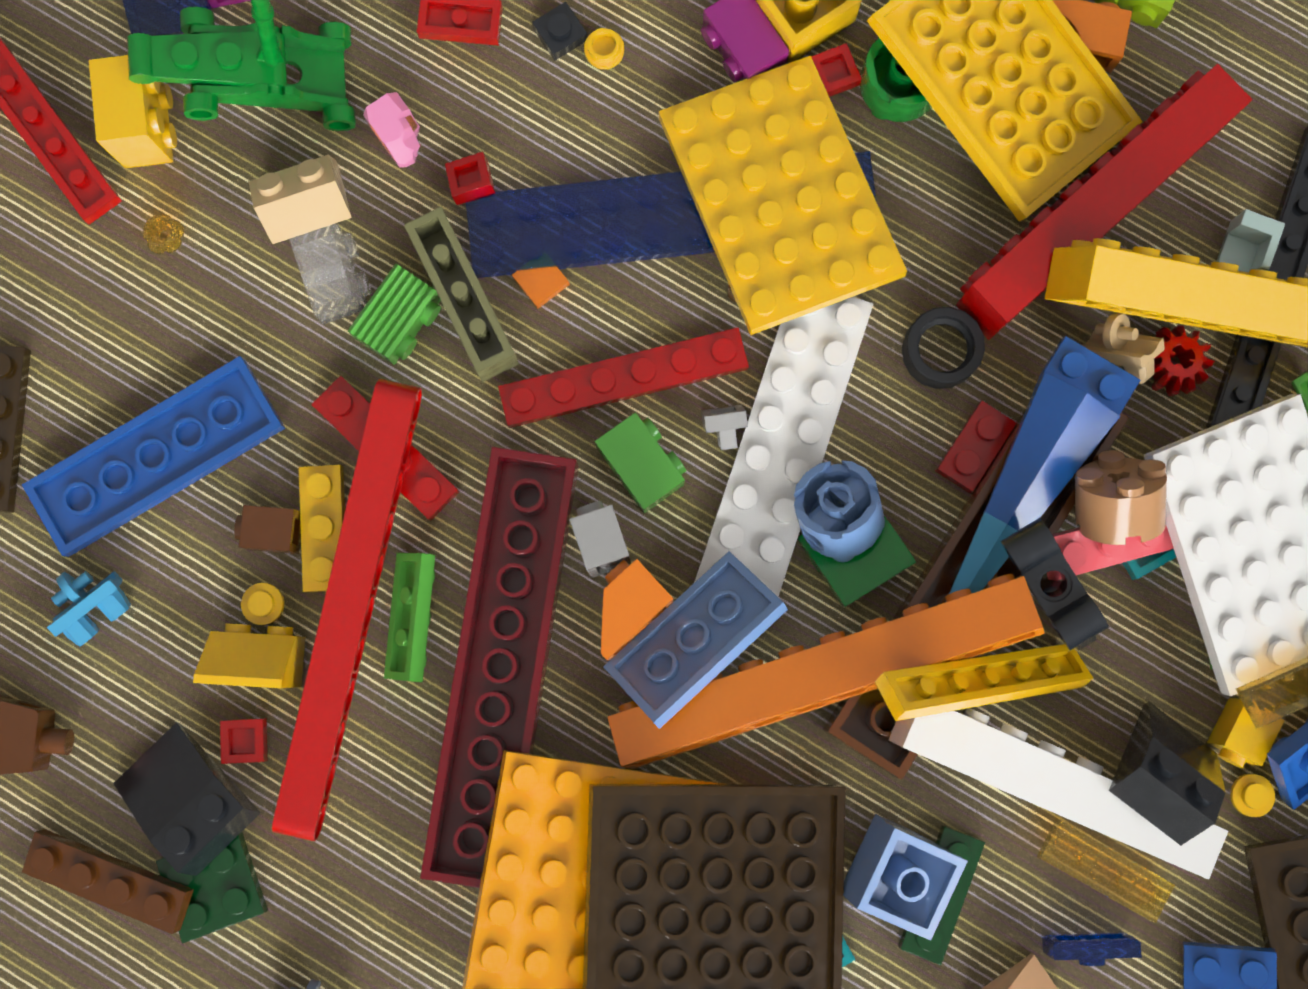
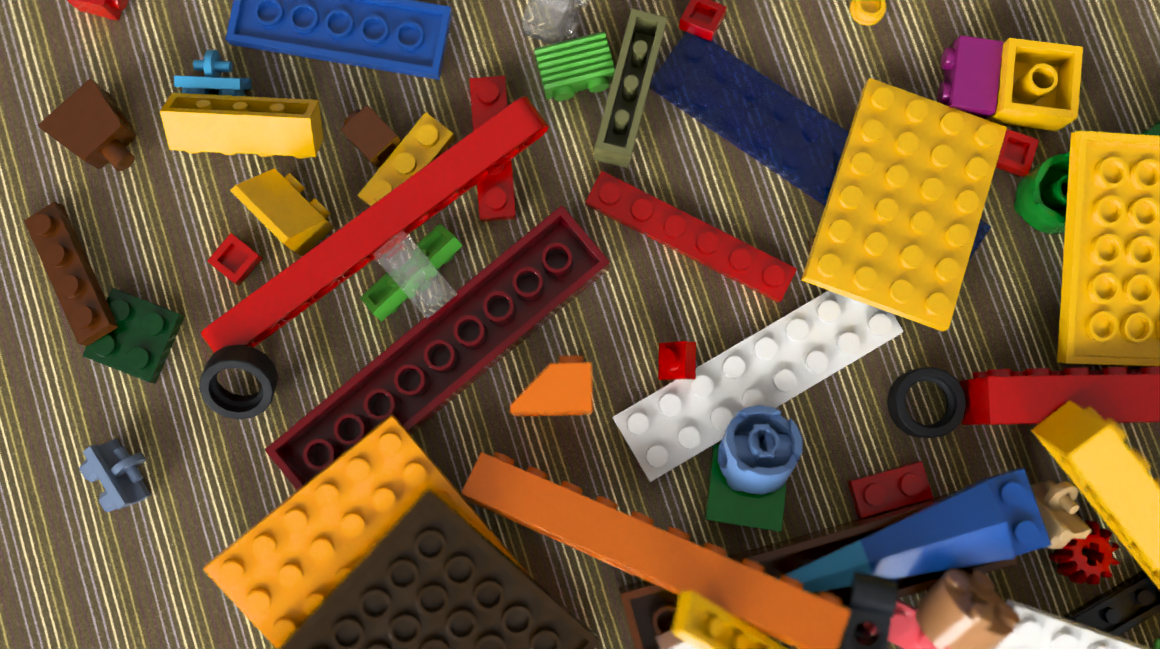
camera: 40 degrees right, 0 degrees up
black slope [113,722,261,876] -> none
yellow plate [241,583,284,625] -> none
orange tile [512,251,570,309] -> none
light grey brick [570,501,631,578] -> none
bright green brick [594,412,686,513] -> none
medium blue plate [603,551,788,729] -> none
light grey tile [701,405,748,450] -> none
none -> yellow brick [160,93,324,159]
none -> black tyre [199,344,278,420]
none -> clear brick [373,230,457,319]
none -> red plate [658,341,696,381]

